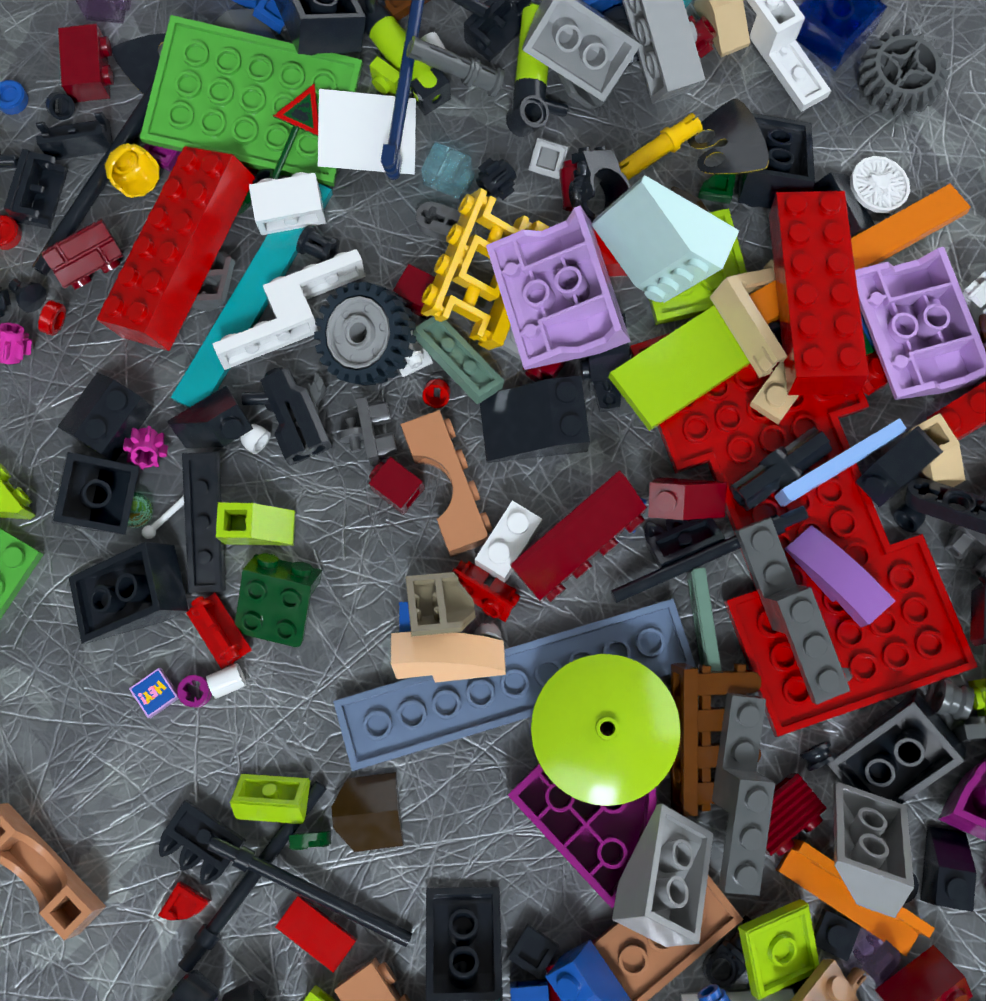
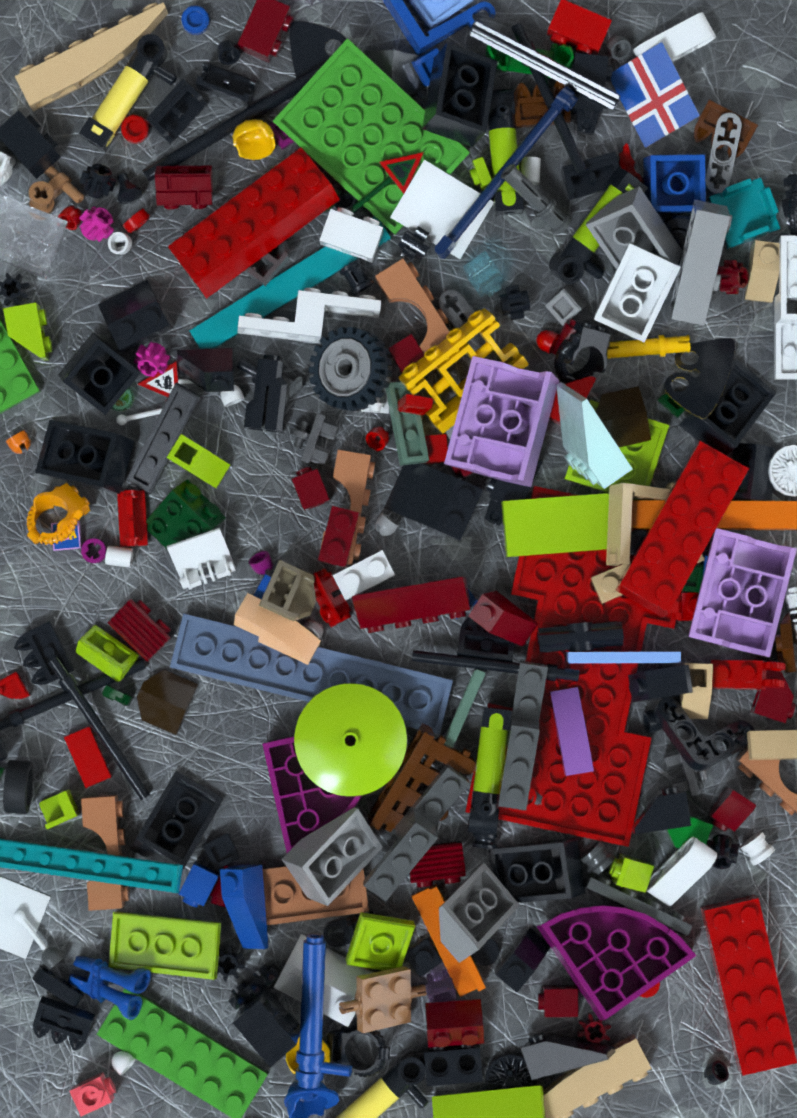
camera: 30 degrees right, 10 degrees up
none -> orange hinge [6,430,31,454]
none -> light orange piece [26,483,90,545]
none -> white hinge [108,232,132,255]
none -> dark red brick [108,599,172,662]
none -> piece [138,361,193,397]
none -> white hinge [167,528,236,590]
none -> magenta hinge [248,551,273,575]
none -> dark red brick [318,506,360,568]
none -> nougat arch [375,259,450,372]
none -> light grey hinge [375,512,400,536]
none -> red tile [397,394,433,416]
none -> black gear [398,226,432,262]
none -> red tile [421,434,448,464]
none -> piece [468,707,512,836]
none -> red hinge [536,330,559,354]
none -> white slope [594,243,681,342]

